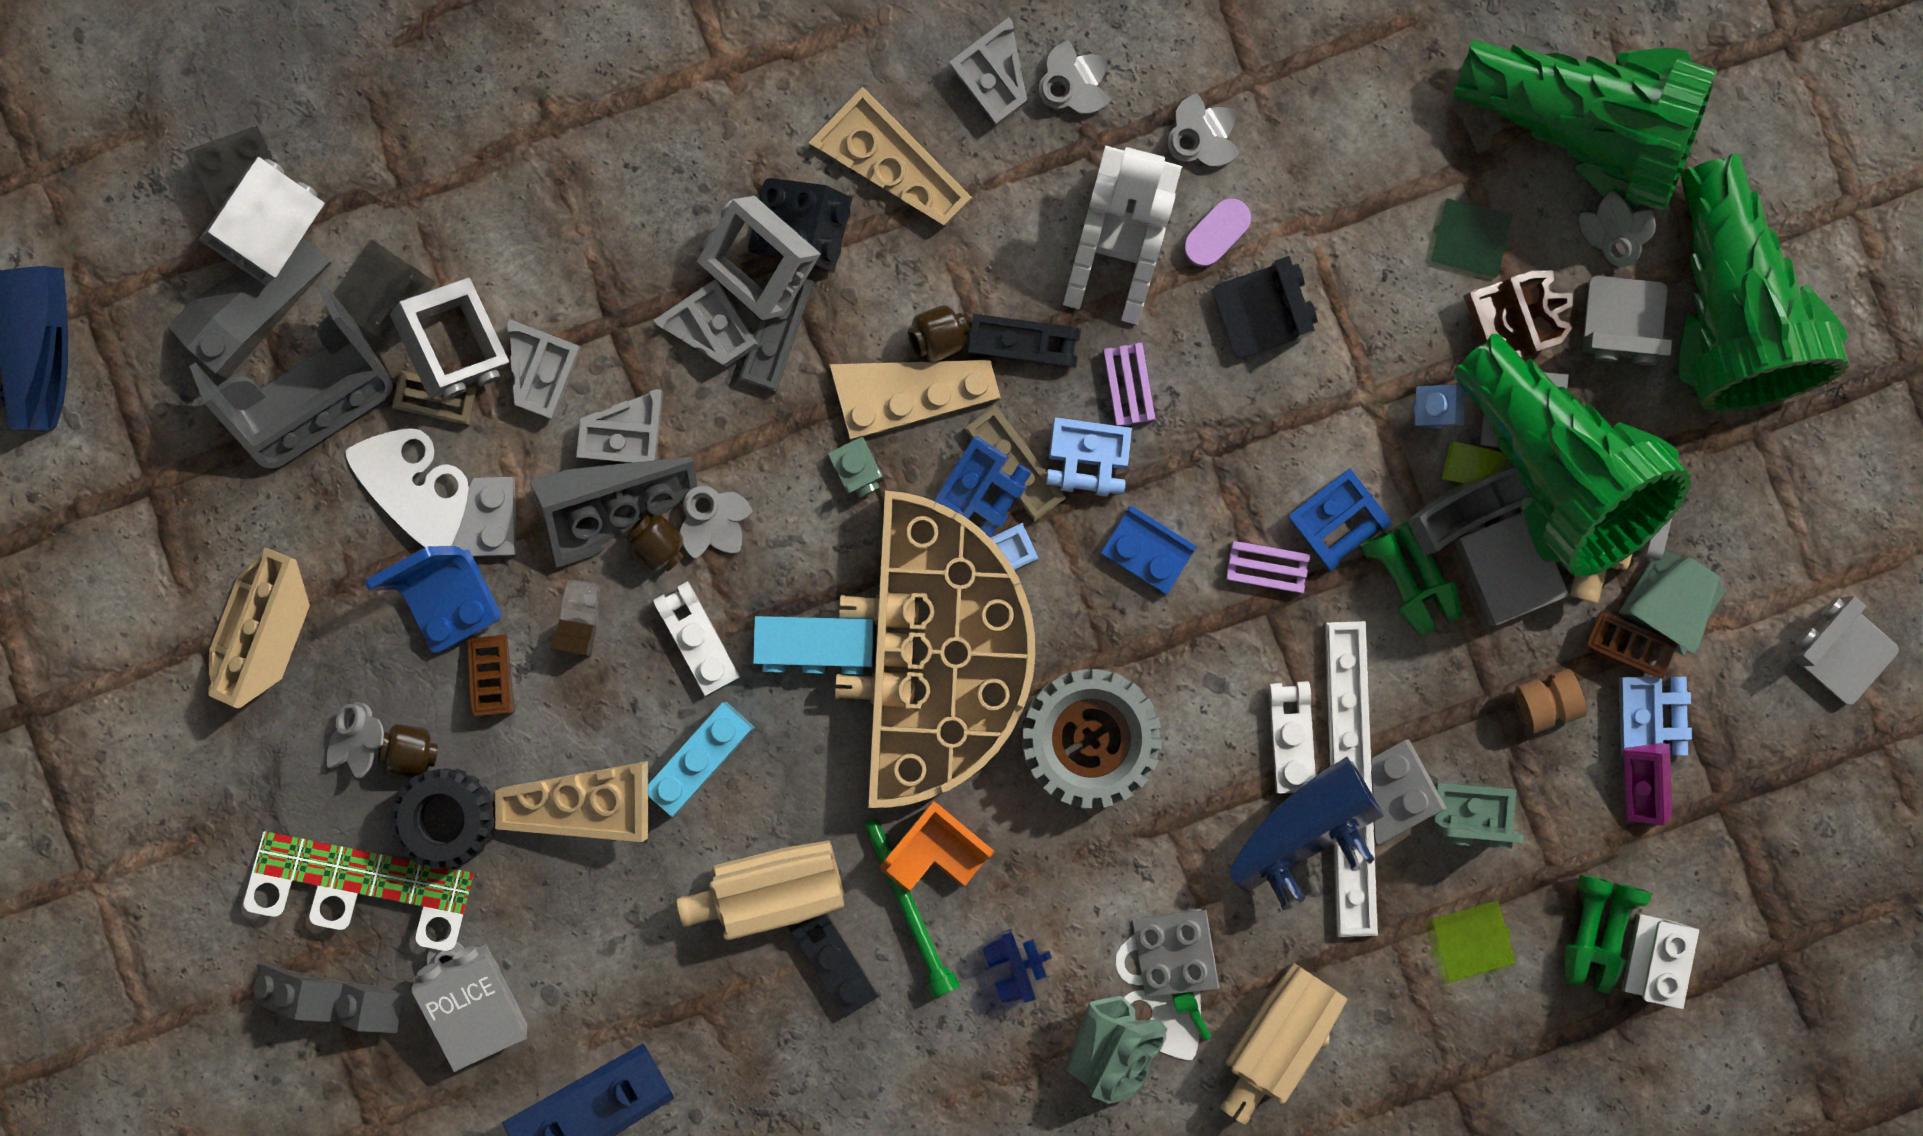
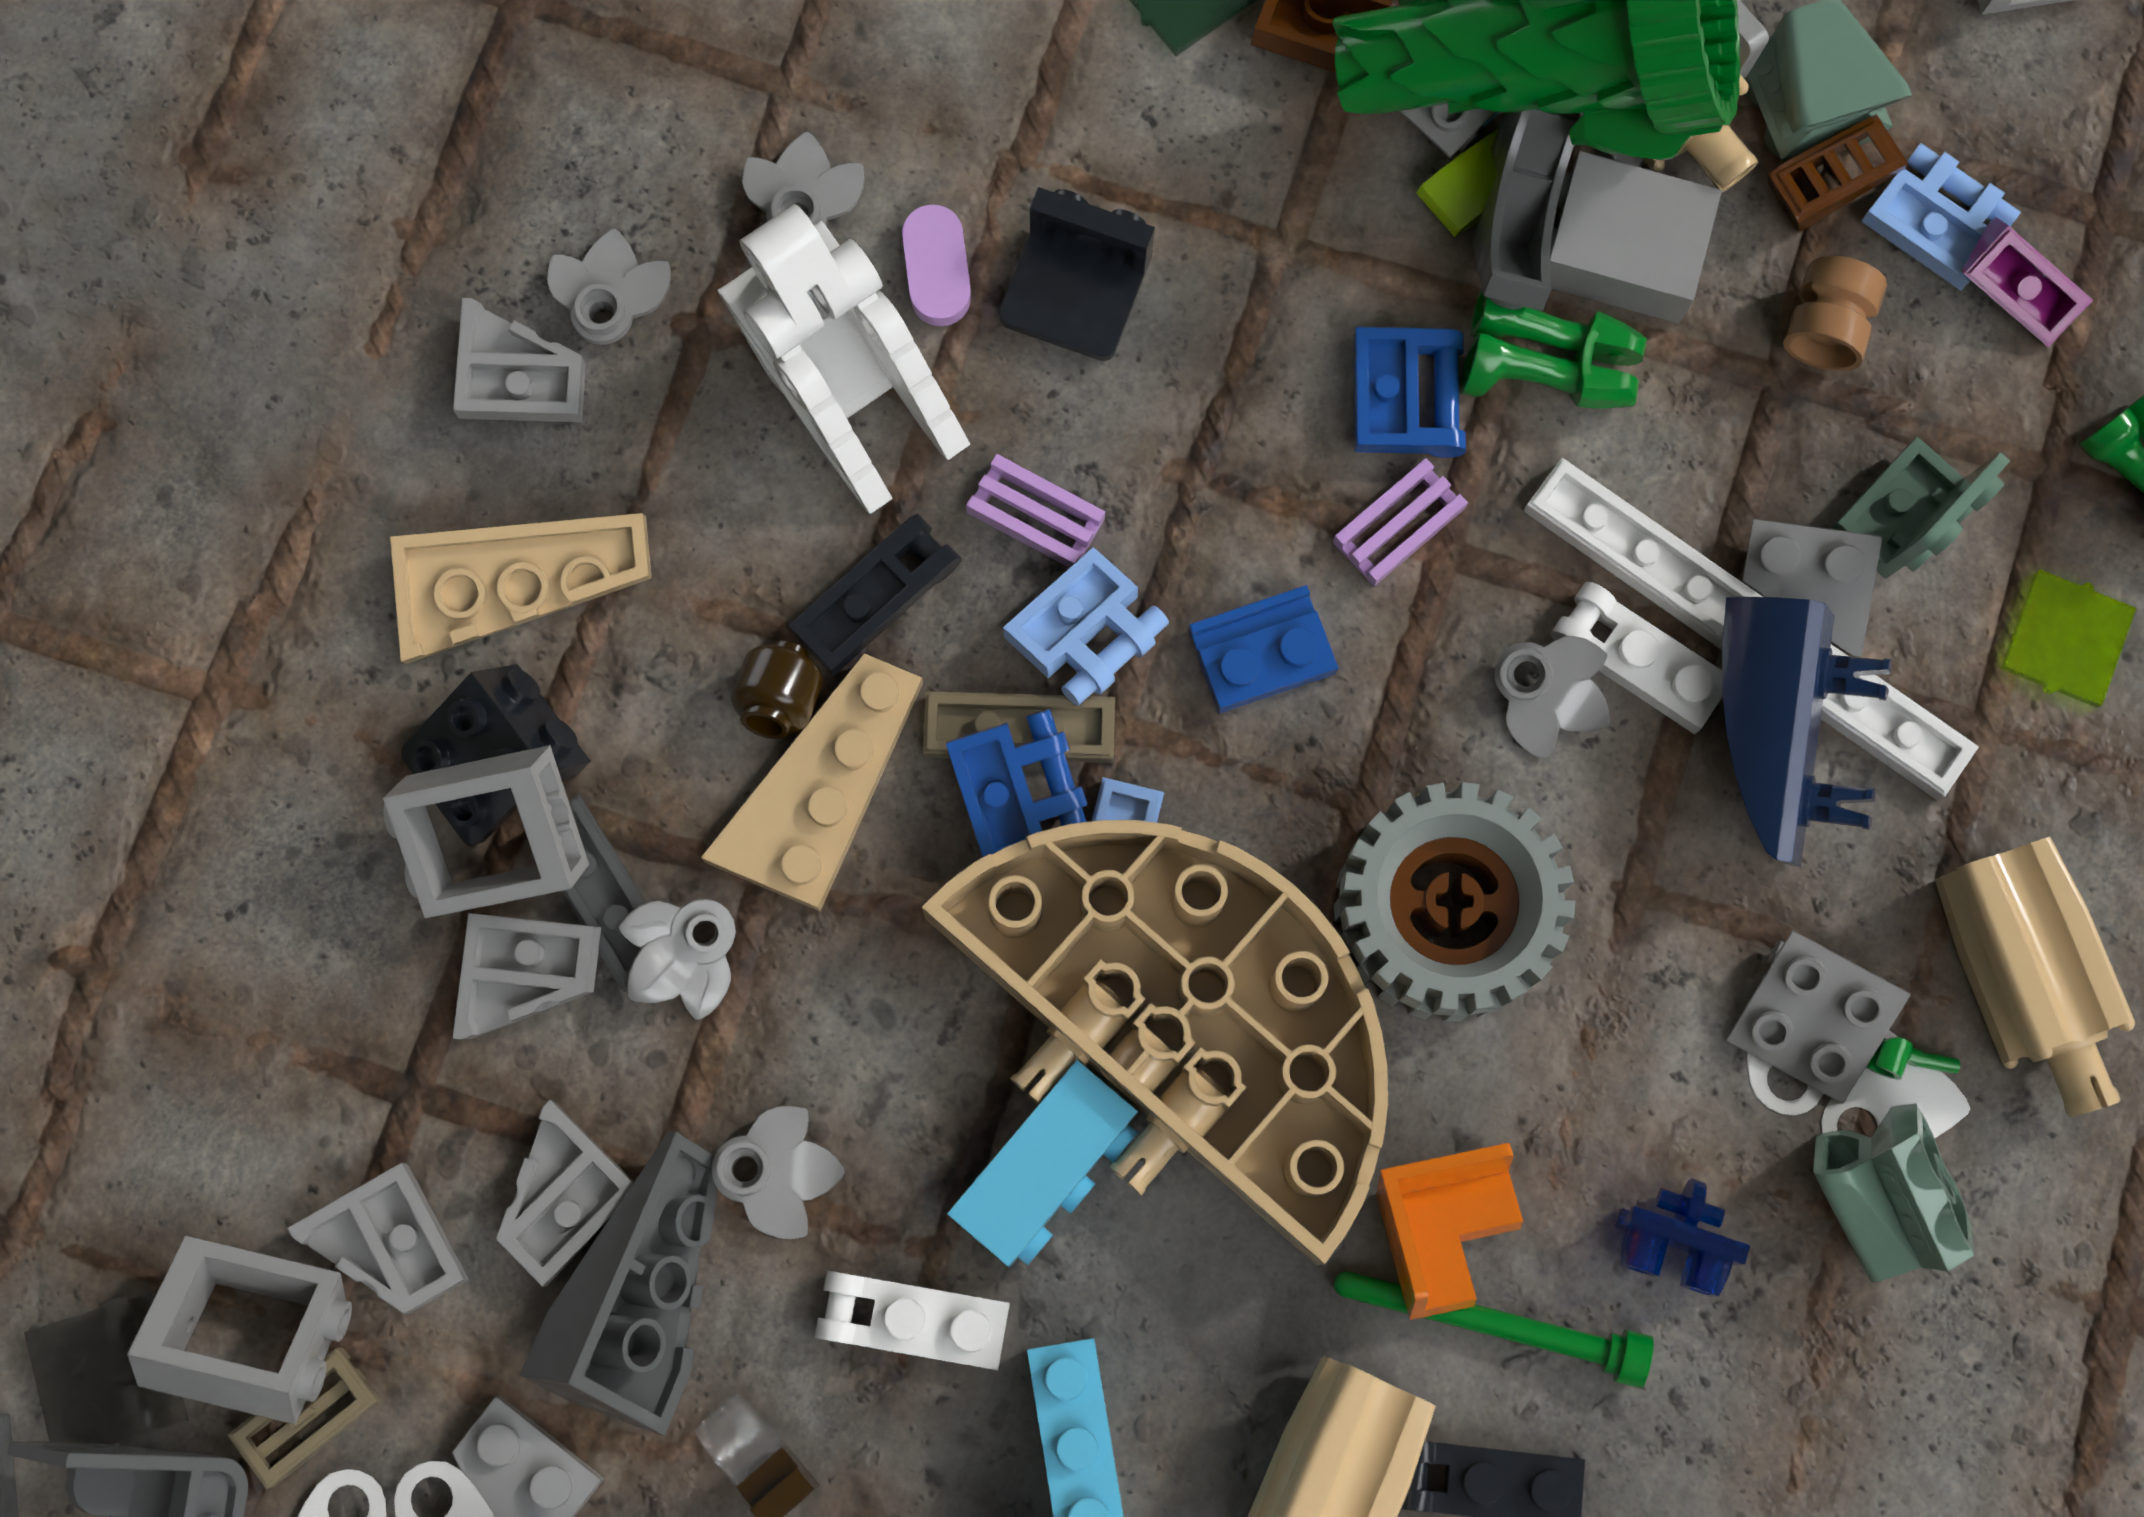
camera: 55 degrees left, 10 degrees down
dark brown head [625,515,683,573] -> none
sand green bracket [828,436,884,498] -> none
light blue bracket [1414,385,1465,429] -> none
none -> light grey plate [618,898,736,1020]
none -> light grey plate [1495,636,1610,759]

